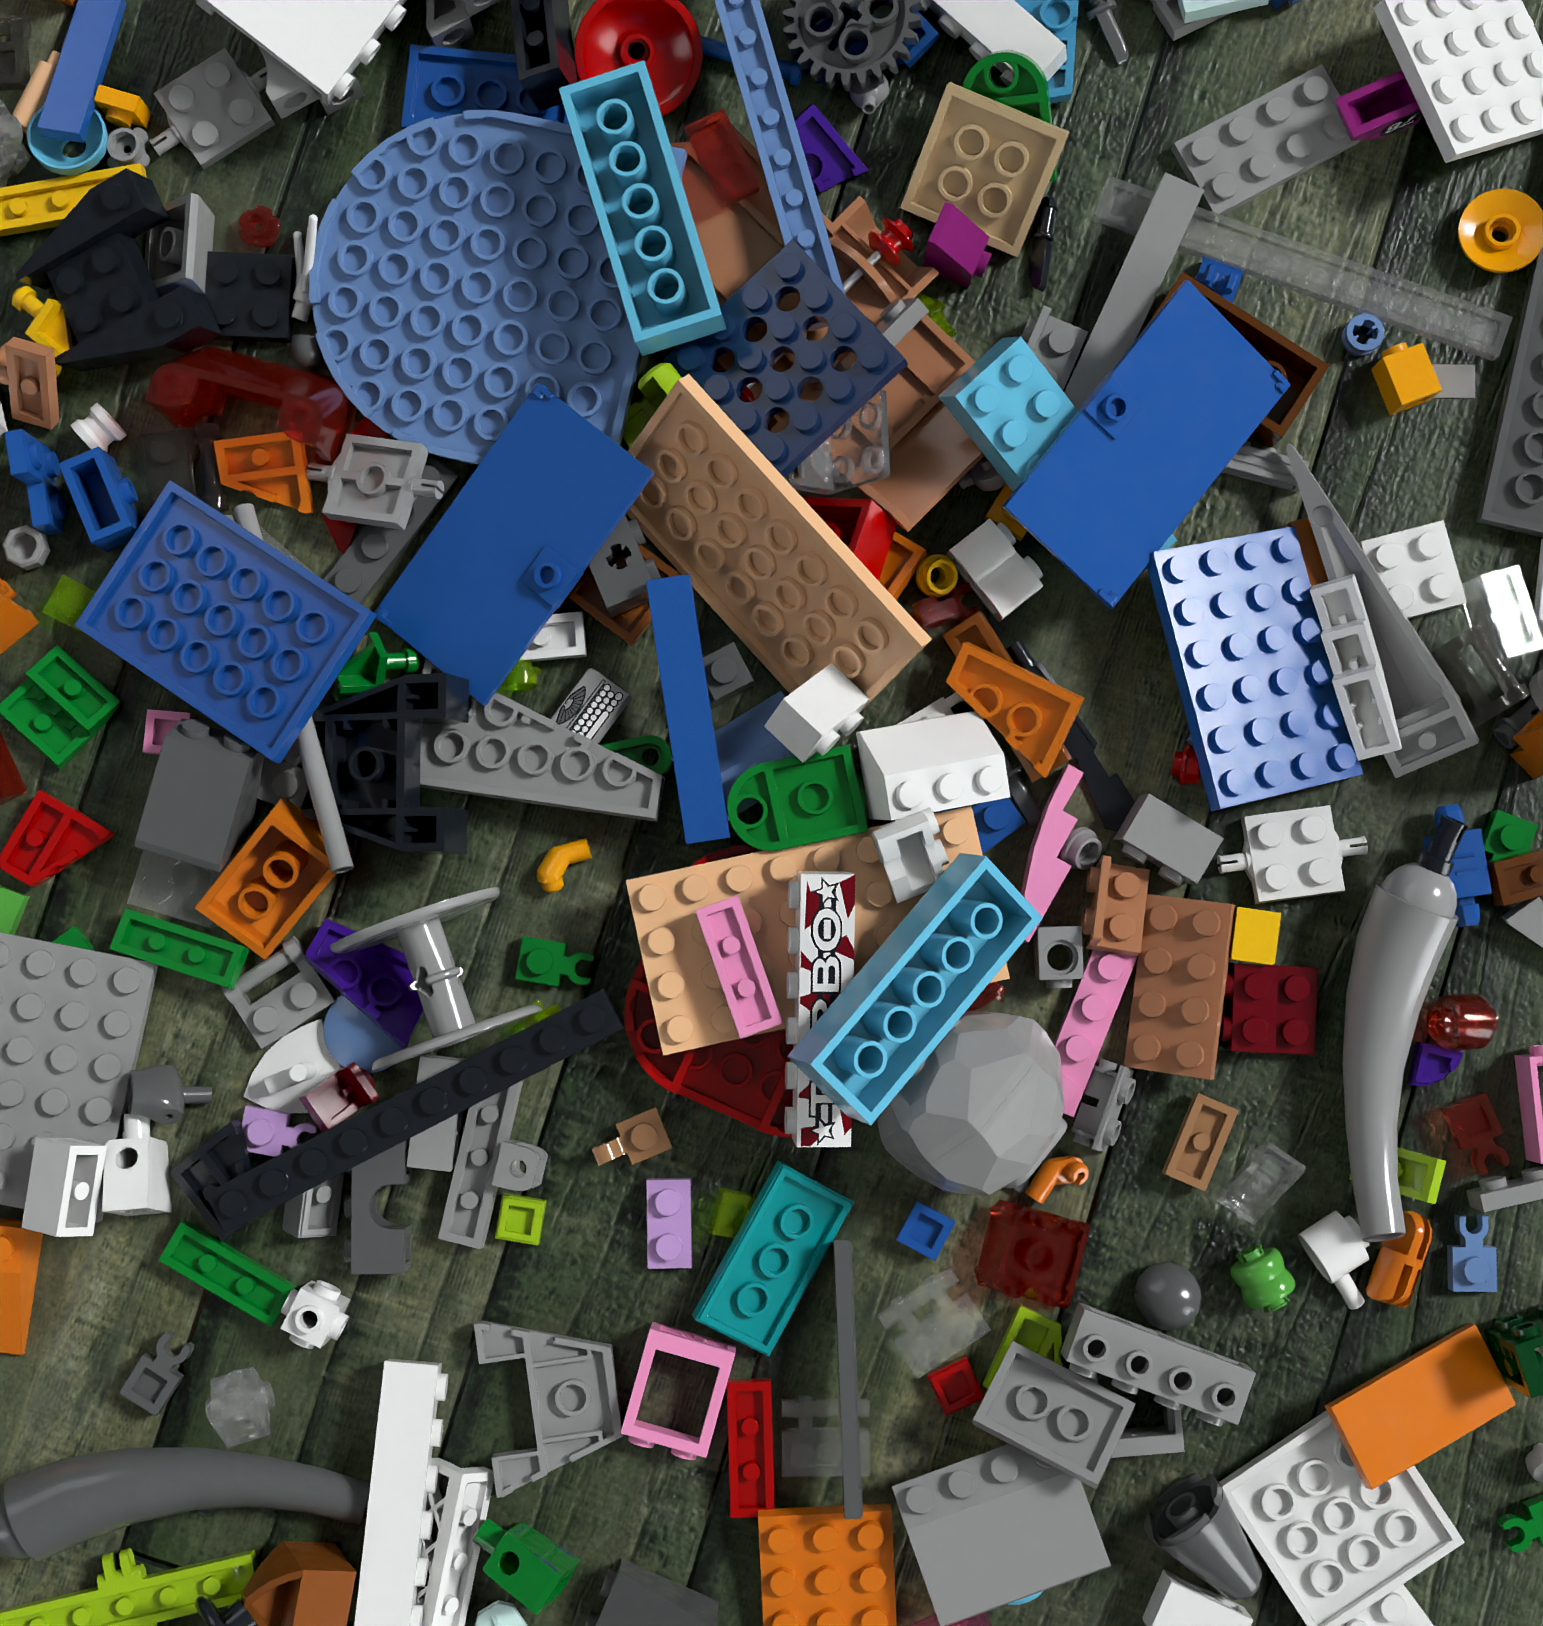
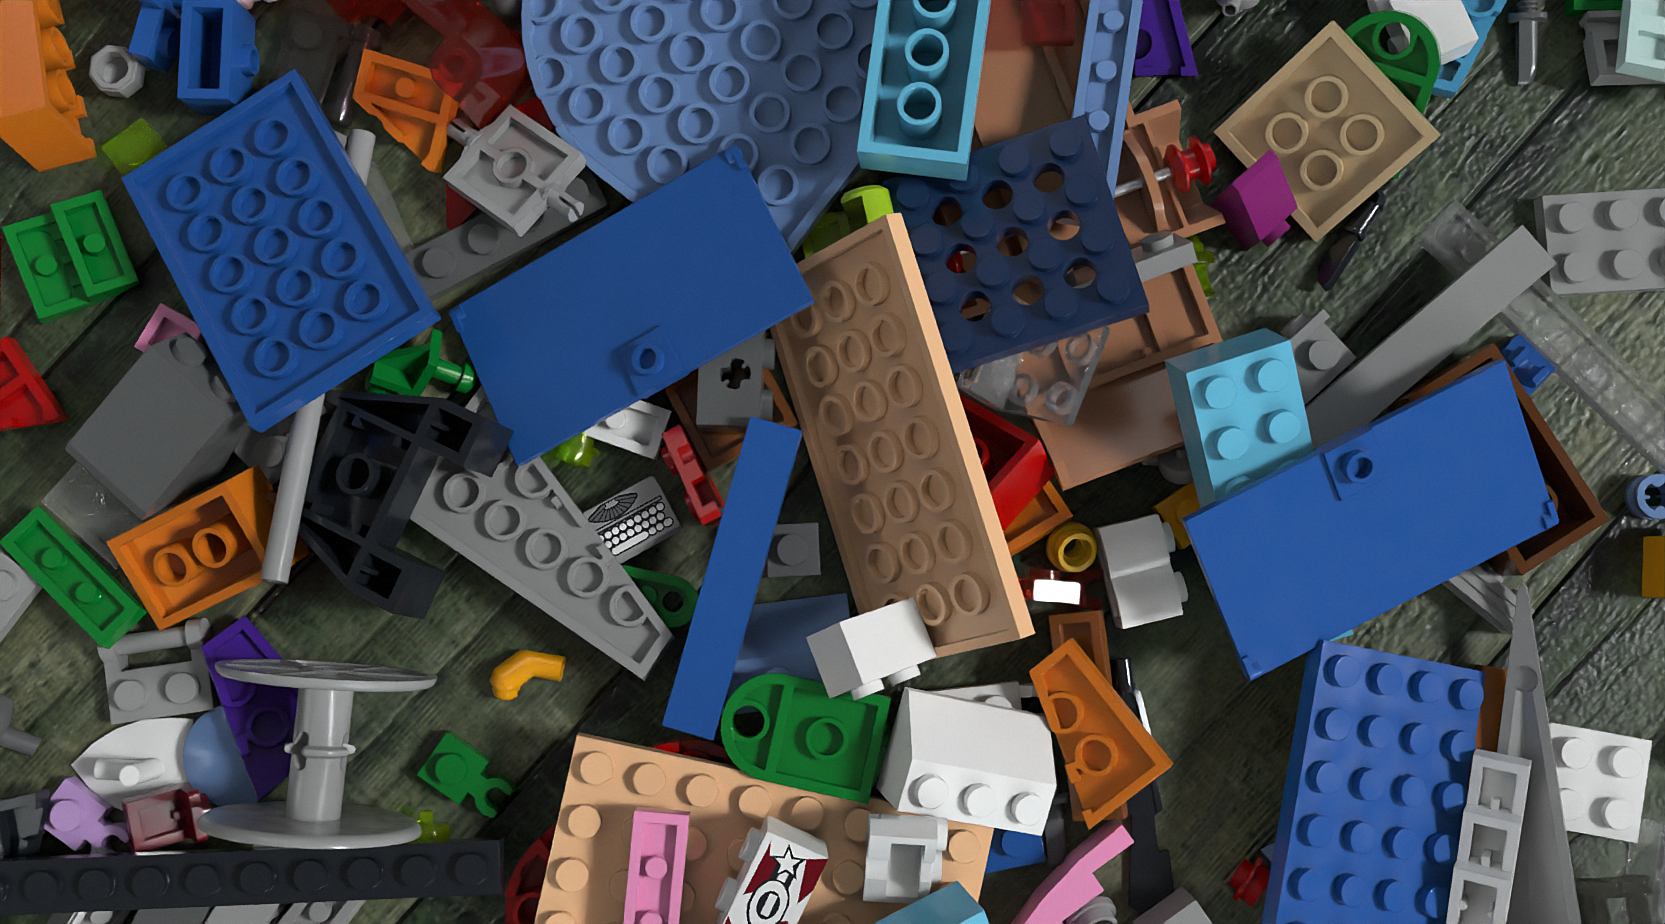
camera: 20 degrees right, 0 degrees up
none -> red wing [660,424,725,526]

